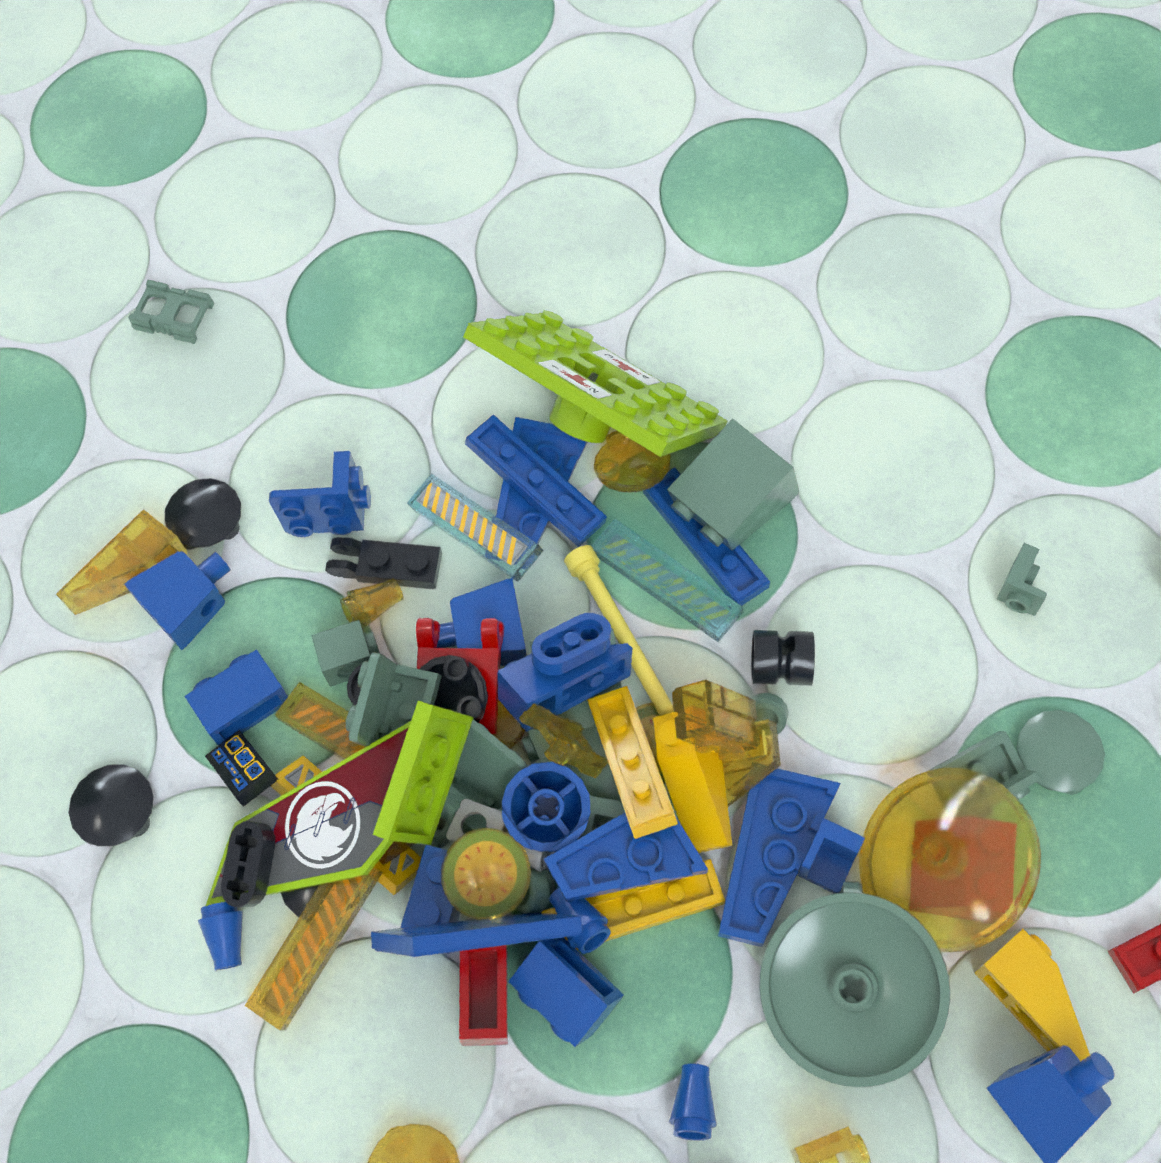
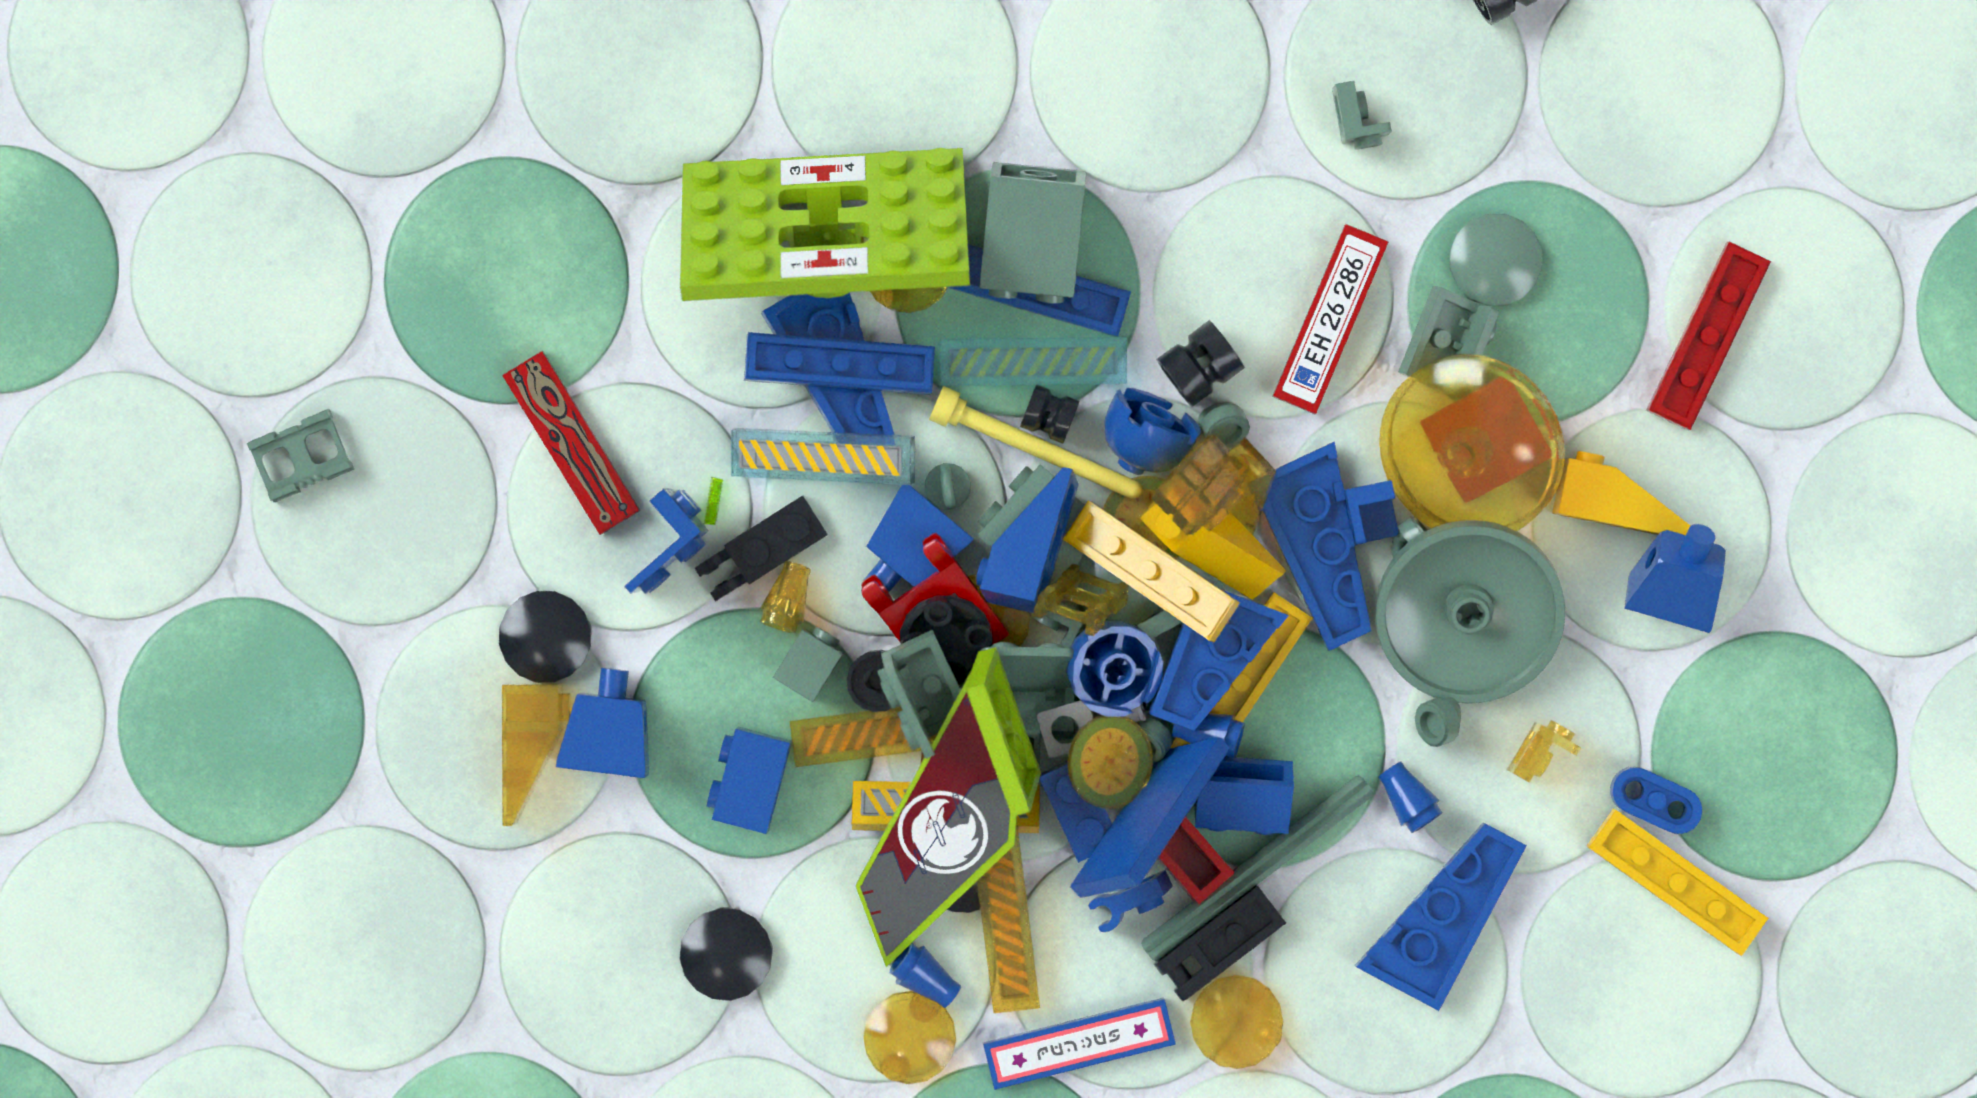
camera: 45 degrees left, 25 degrees up
tile [205,730,278,807] -> none
black beam [221,821,275,907] -> none
blue plate [532,613,611,675] -> none
none -> tile [502,351,641,535]
none -> clear neon green leg [703,476,723,525]
none -> clear yellow dish [863,991,957,1084]
none -> sand green tile [925,463,971,510]
none -> tile [983,997,1176,1090]
none -> black wheel [1020,384,1080,444]
none -> blue plate [1088,870,1173,932]
none -> blue cylinder [1104,388,1201,475]
none -> sand green axle [1141,776,1373,961]
none -> black plate [1153,885,1286,1001]
none -> tile [1272,224,1389,415]
none -> sand green tile [1415,697,1461,747]

